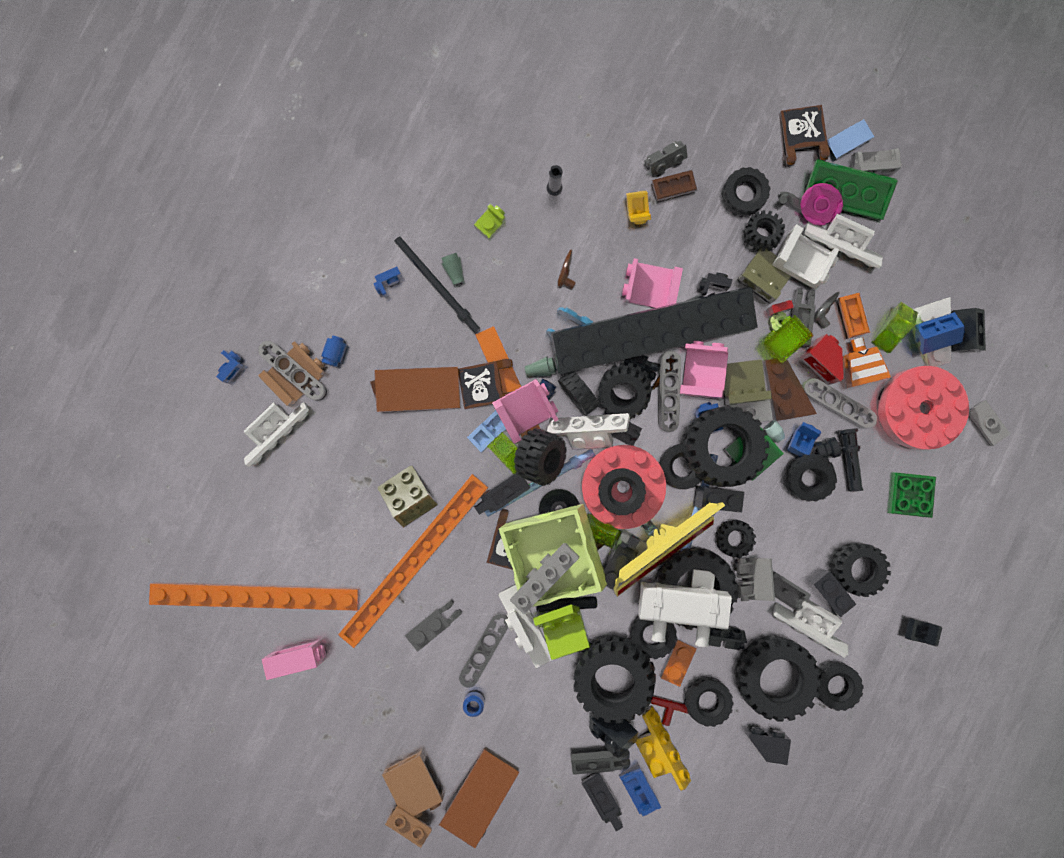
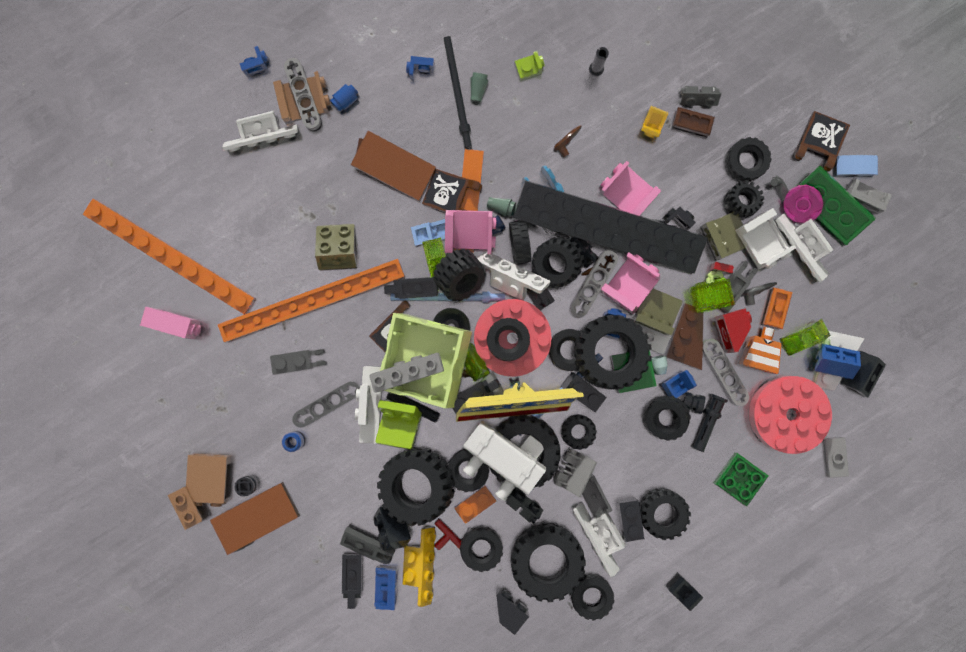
camera: 30 degrees right, 0 degrees up
none -> black wheel [234,475,258,497]

